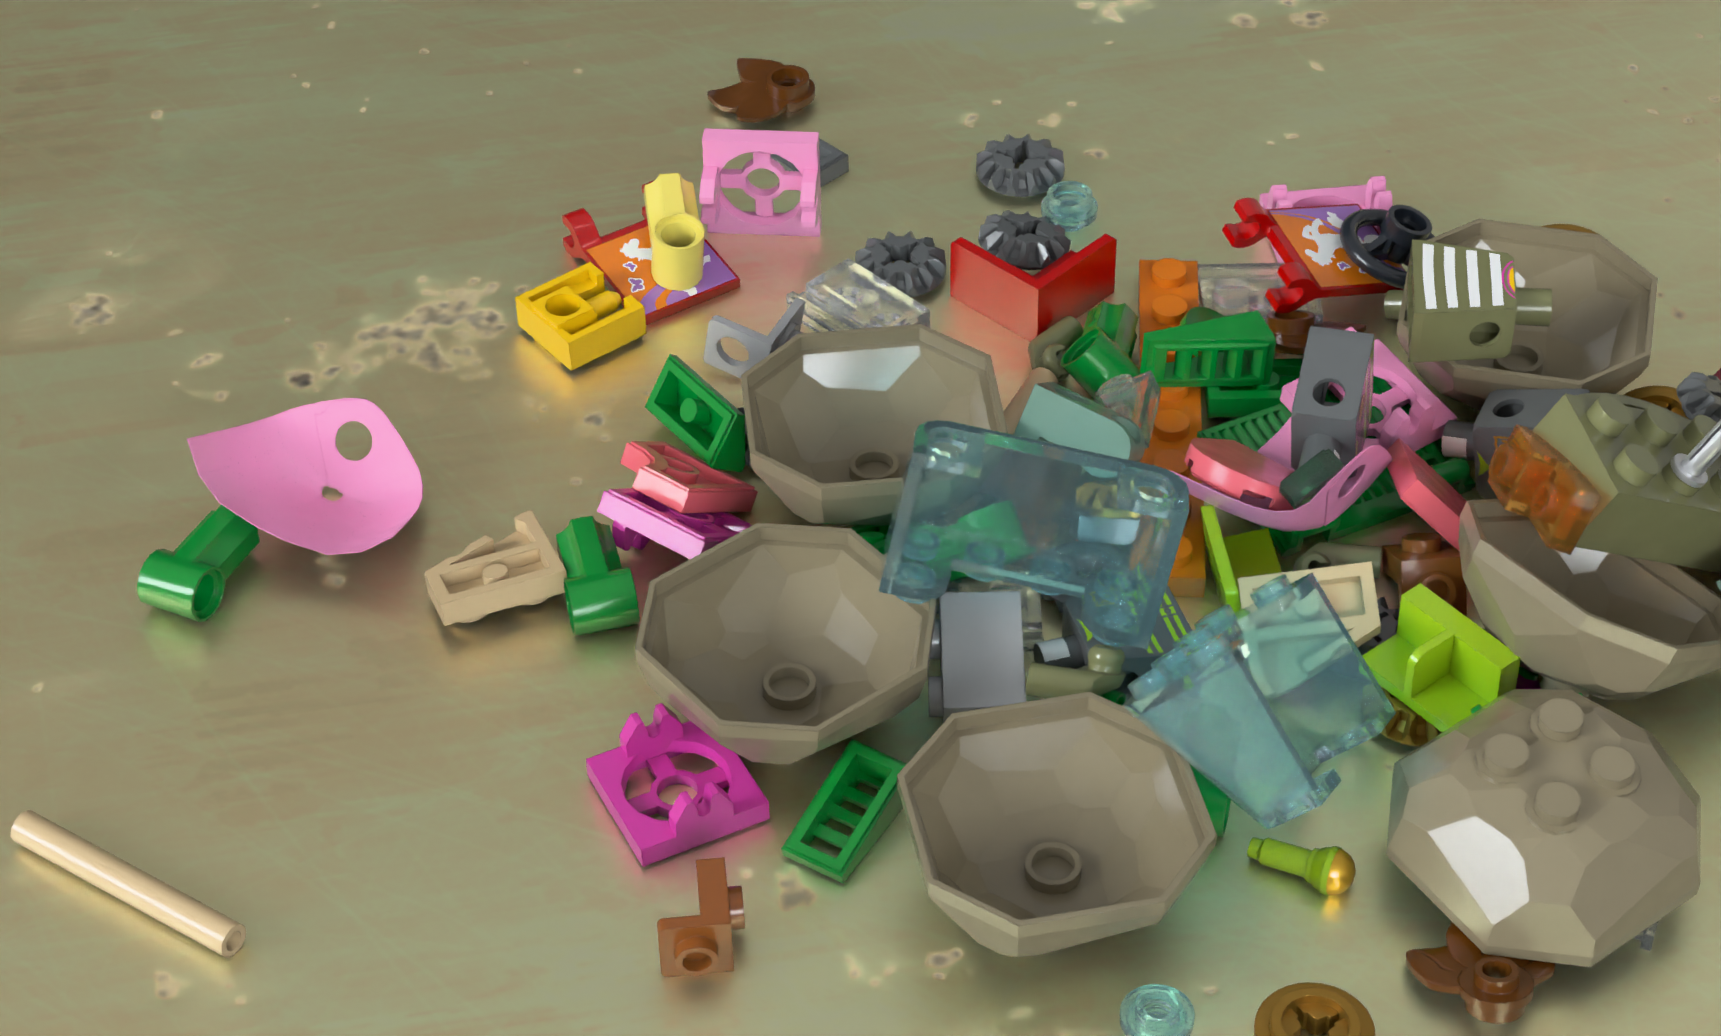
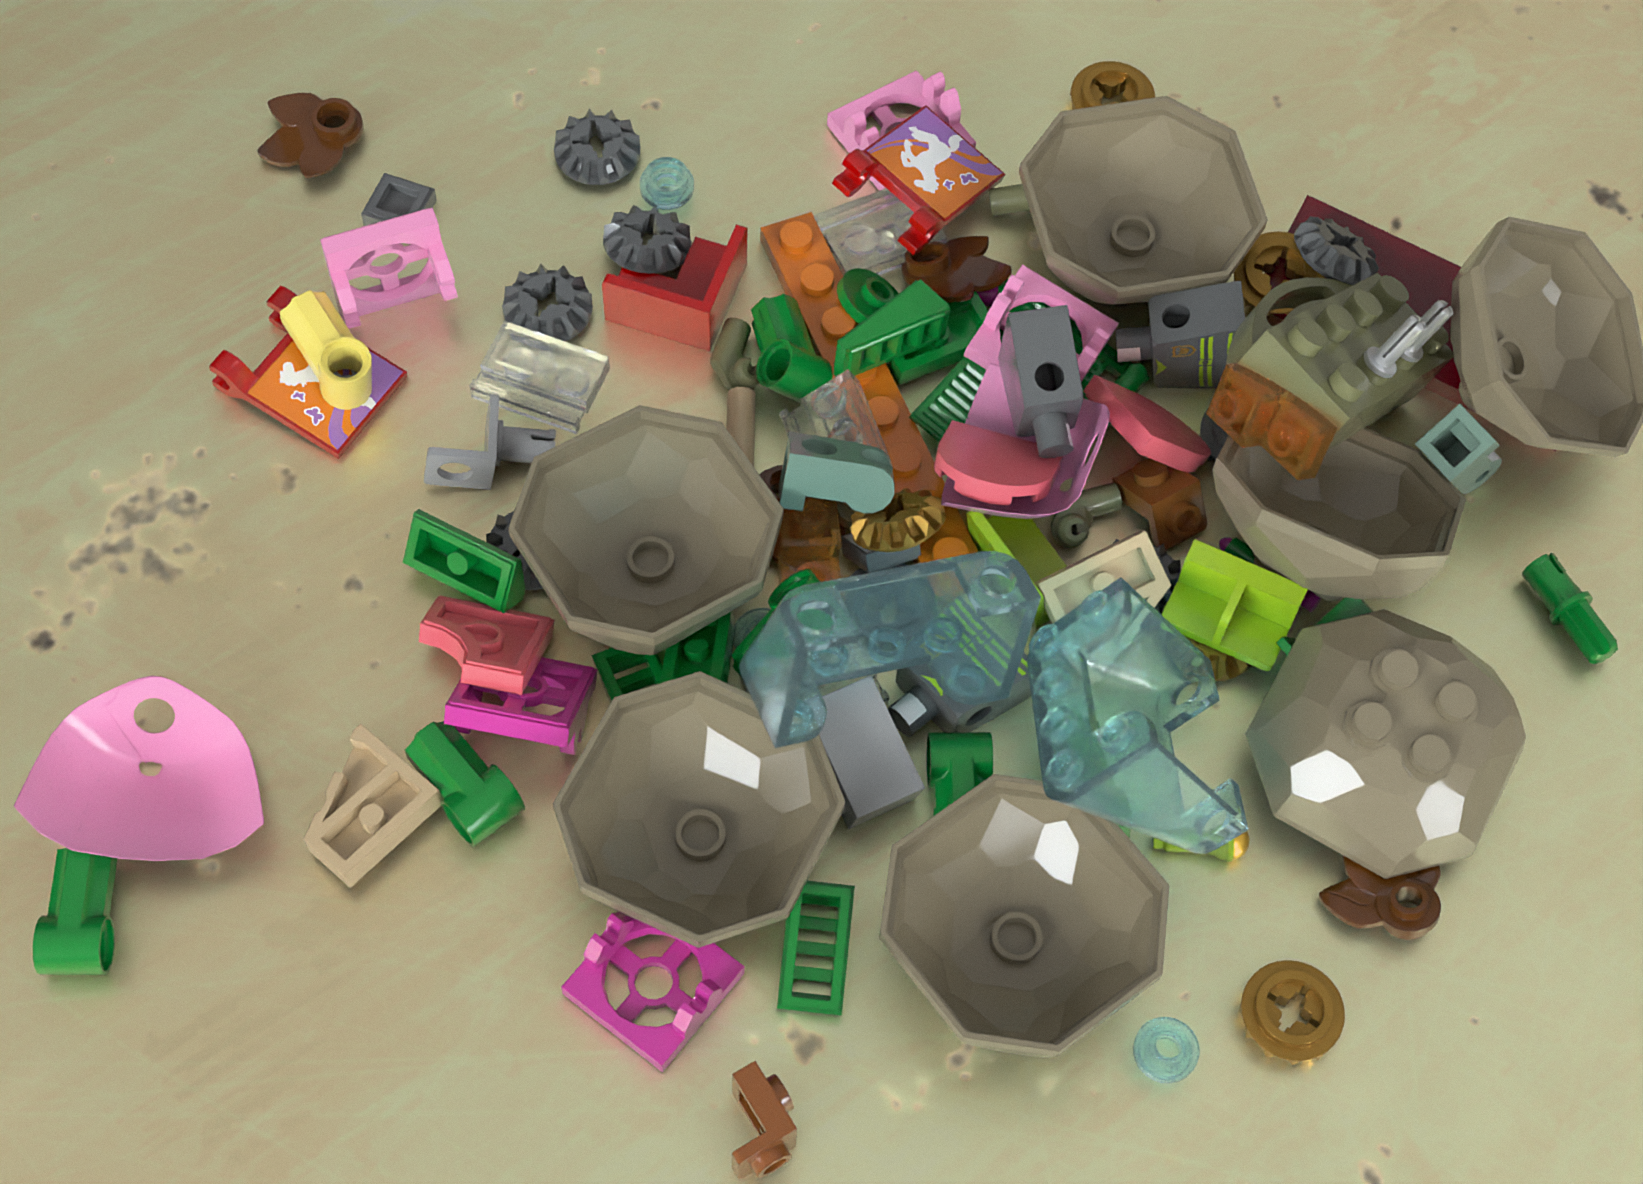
camera: 30 degrees left, 20 degrees up
yellow brick [515,262,647,371] -> none
olive arm [1026,644,1126,698] -> none
clear green tile [1279,449,1344,509] -> none
black piece [1340,205,1435,289] -> none
olive torso [1406,239,1552,363] -> none

